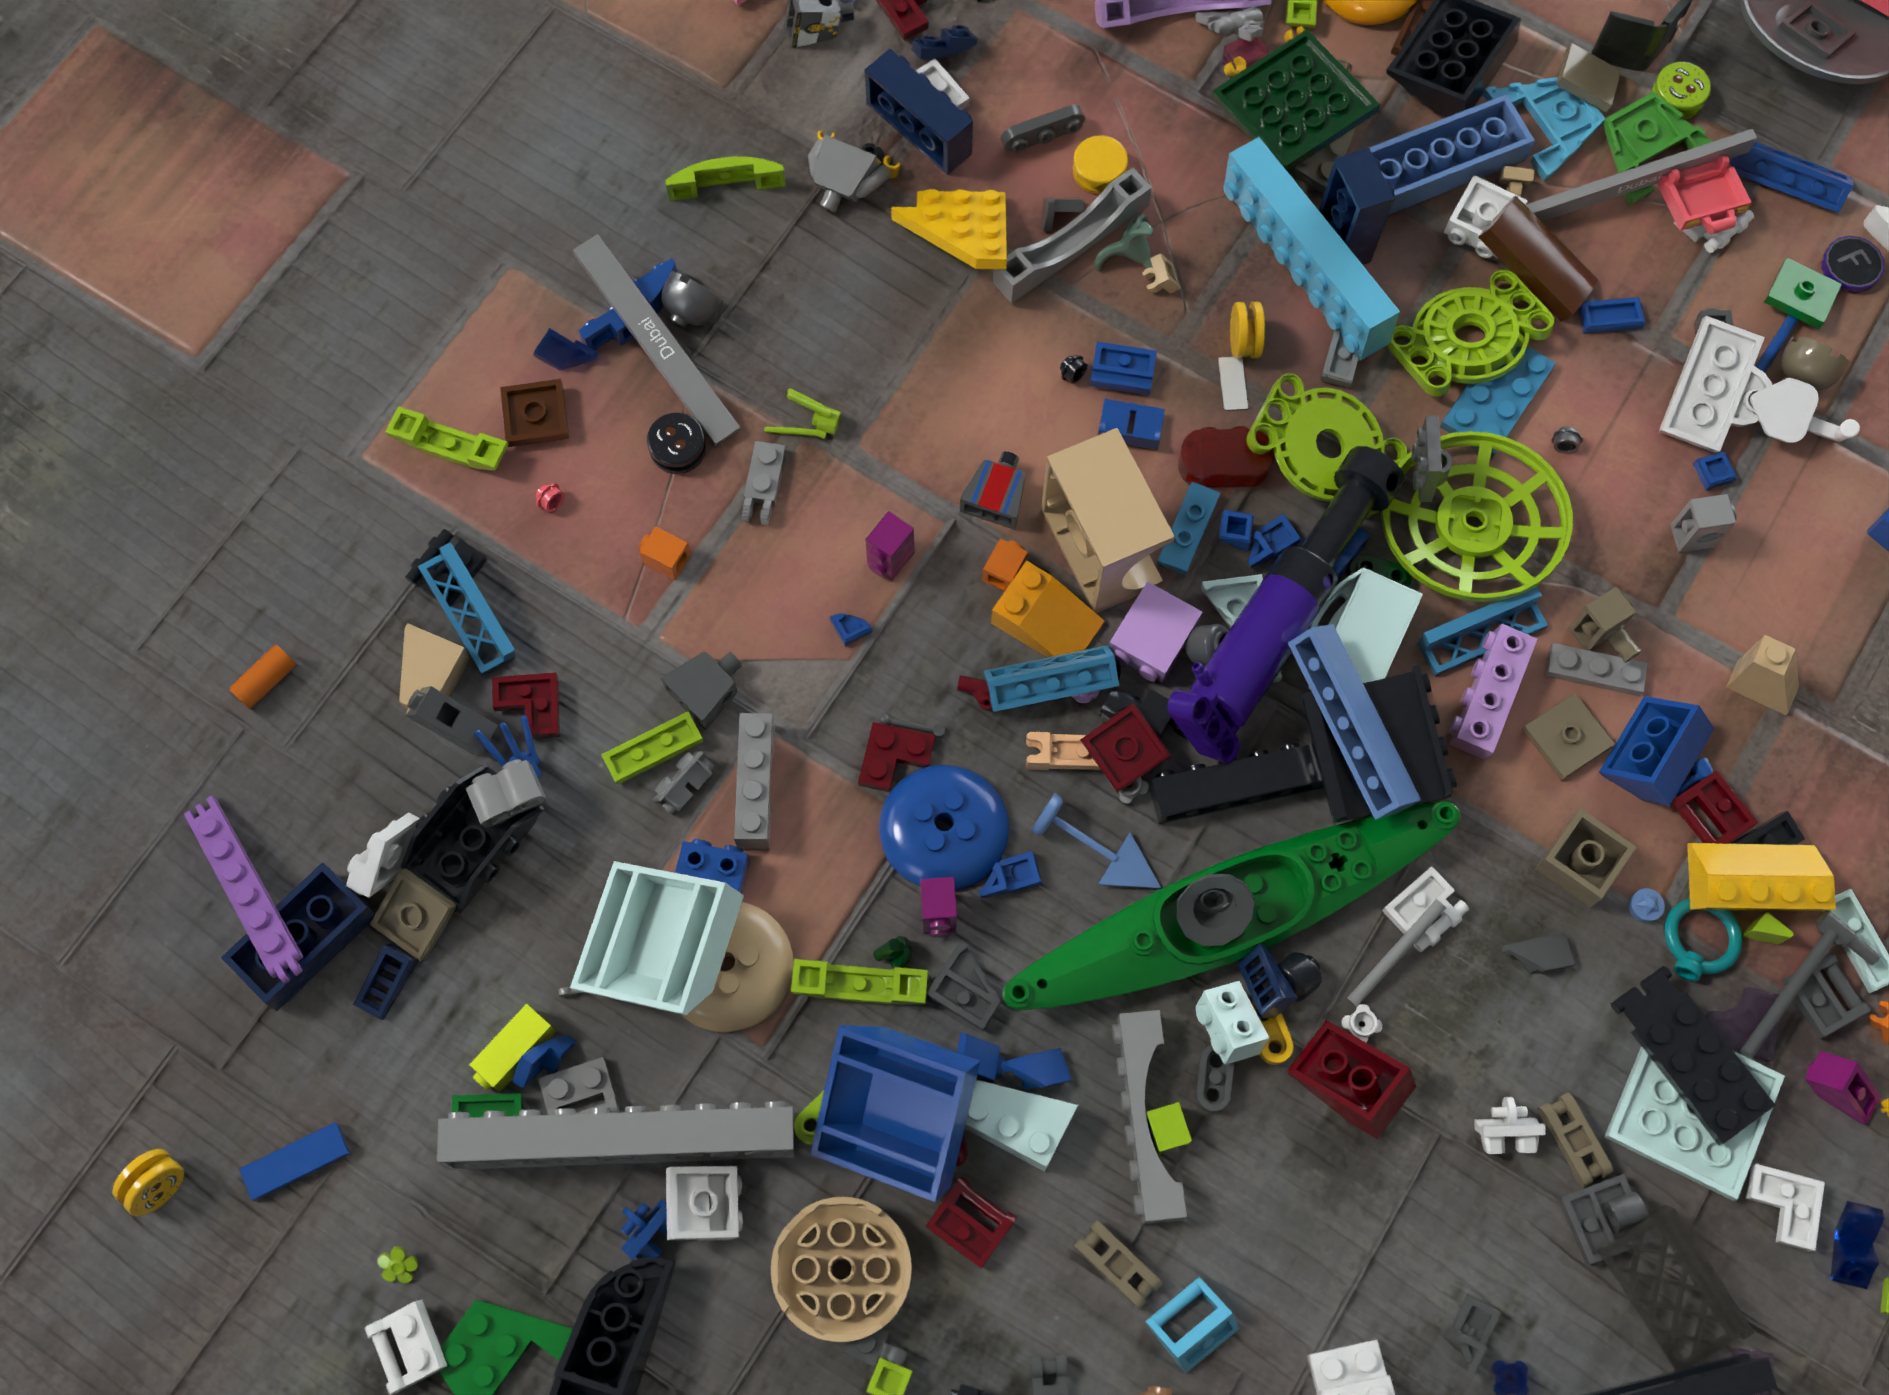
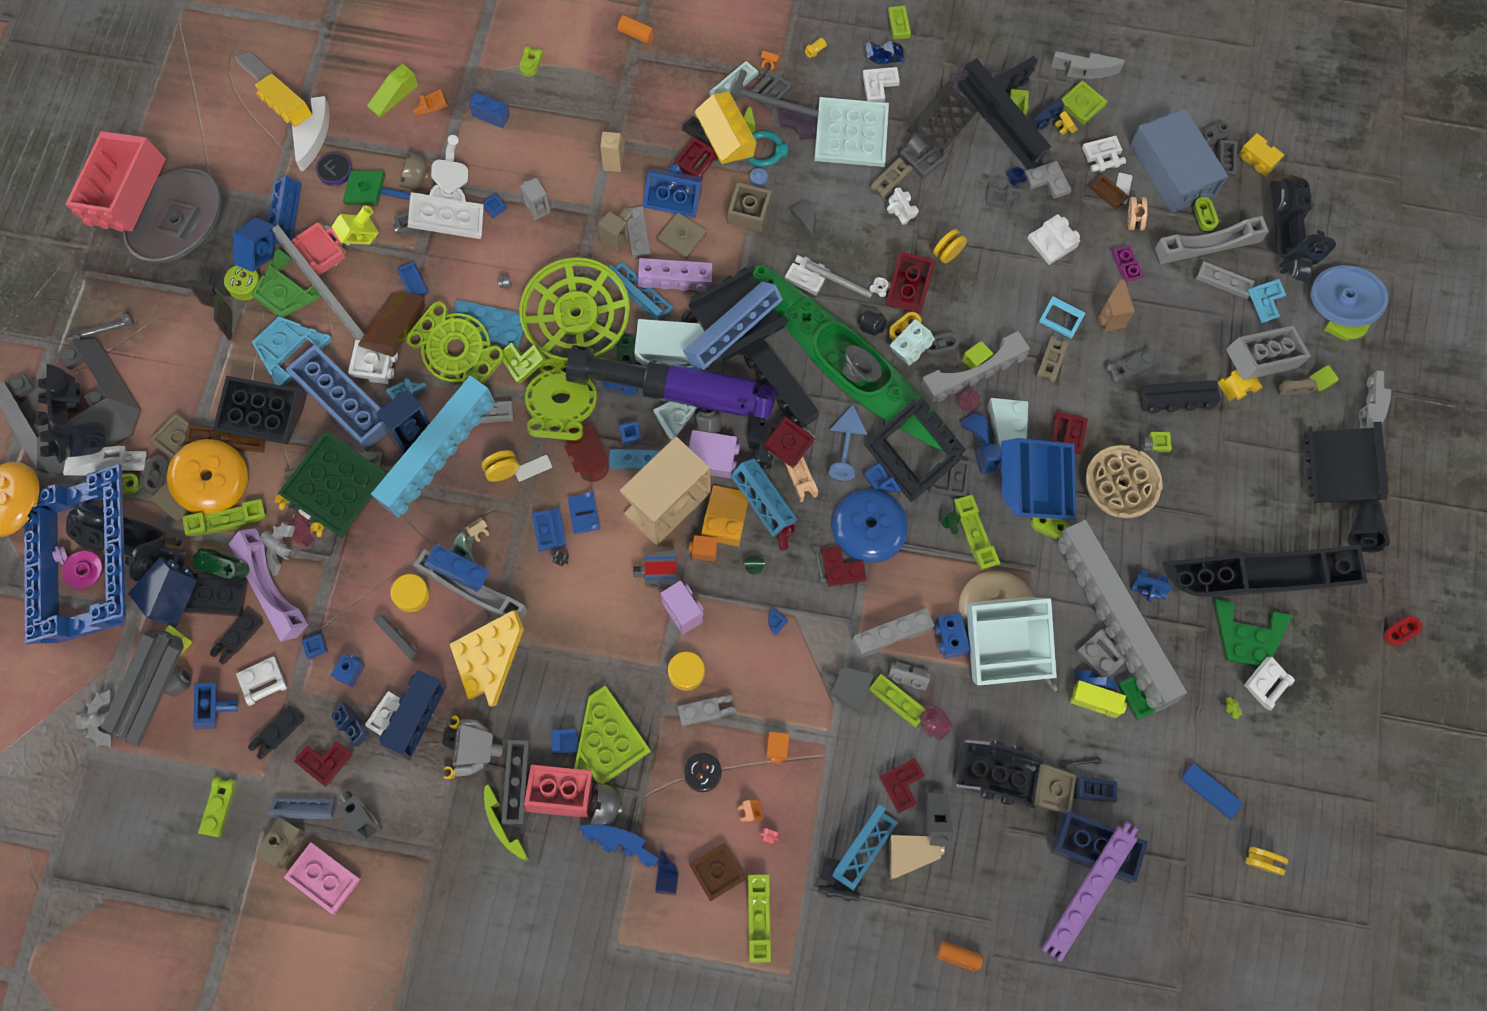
camera: 115 degrees left, 0 degrees up
white plate [346,812,420,898] -> none
light grey brick [466,759,547,828] -> none
blue plant [475,715,541,778] -> none
light grey tile [573,234,740,447] -> none
white plate [666,1166,743,1241] -> none
lime plant [764,388,842,439] -> none
magenta brick [865,511,915,580] -> none
magenta brick [920,877,957,938] -> none
dark grey tile [1042,197,1084,231] -> none
dark blue slope [1237,943,1298,1018] -> none
blue slope [1248,513,1301,568] -> none
flat silver plate [1411,416,1452,502] -> none
tan tile [1497,166,1534,196] -> none
dark tan tile [1557,43,1621,112] -> none
black hinge [1610,966,1776,1145] -> none
magenta slope [1805,1051,1881,1125] -> none
none -> blue brick [232,218,275,272]
none -> blue tile [302,633,328,659]
none -> neon yellow brick [331,205,379,245]
none -> blue brick [331,654,365,688]
none -> medium azure slope [386,379,426,401]
none -> blue brick [424,544,490,592]
none -> lime plate [498,342,547,384]
none -> dark grey brick [502,740,531,827]
none -> coral slope [524,765,592,818]
none -> blue panel [551,729,578,754]
none -> lime wing [574,685,651,784]
none -> lavender brick [660,580,704,635]
none -> yellow head [668,652,705,691]
none -> orange tile [738,800,764,822]
none -> dark green plate [745,555,764,575]
none -> black hinge [864,397,966,502]
none -> clear pink brick [918,704,954,740]
none -> yellow head [933,229,967,264]
none -> clear pink gear [958,390,981,413]
none -> black hinge [1059,757,1101,768]

